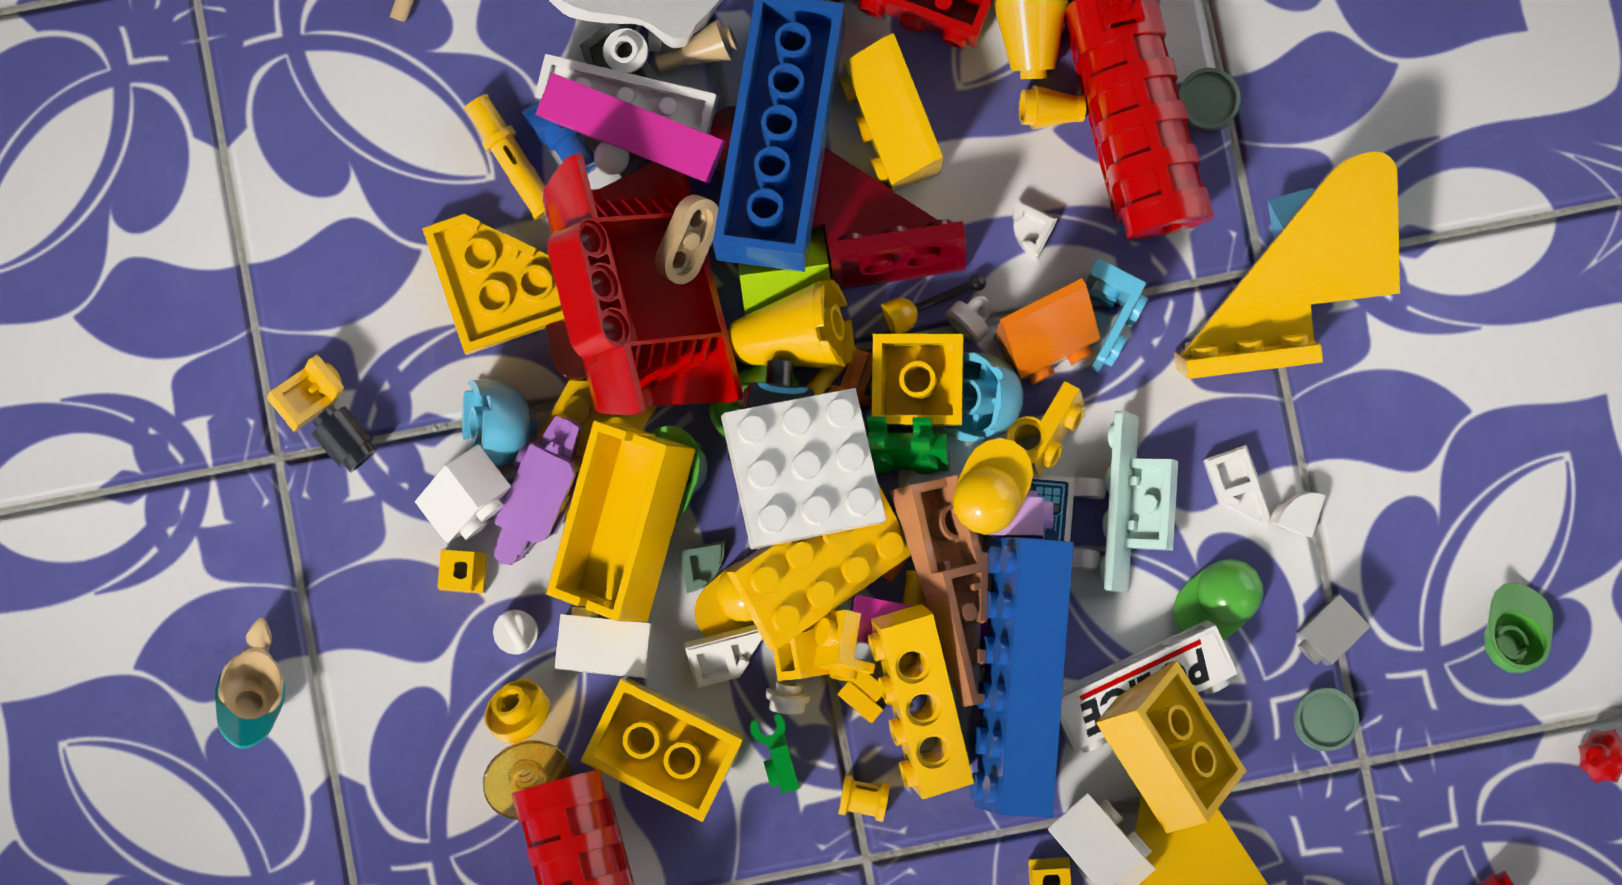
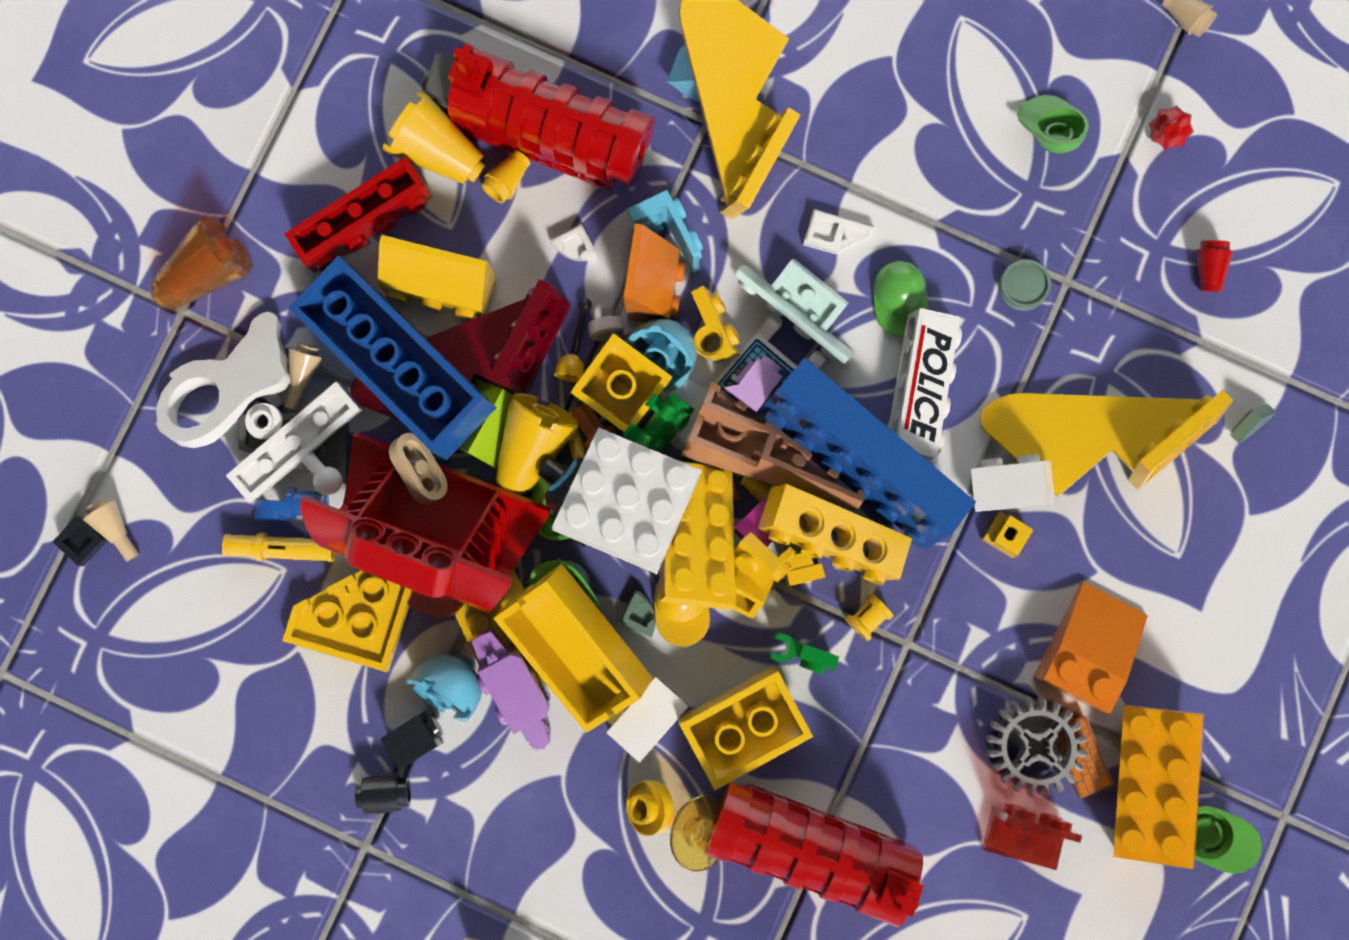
camera: 55 degrees left, 0 degrees up
yellow bracket [267,354,344,432] -> none
white brick [415,444,511,544] -> none
yellow piece [437,549,488,594] -> none
white tile [493,610,539,655] -> none
dark pink slope [535,73,726,184] -> none
white tile [684,624,763,689] -> none
white plate [766,680,811,714] -> none
yellow cap [952,438,1033,535] -> none
yellow slope [1096,661,1246,833] -> none
sand green piece [1178,68,1241,132] -> none
white tile [1269,492,1326,537] -> none
light grey brick [1295,594,1371,666] -> none
none -> black brick [381,712,443,770]

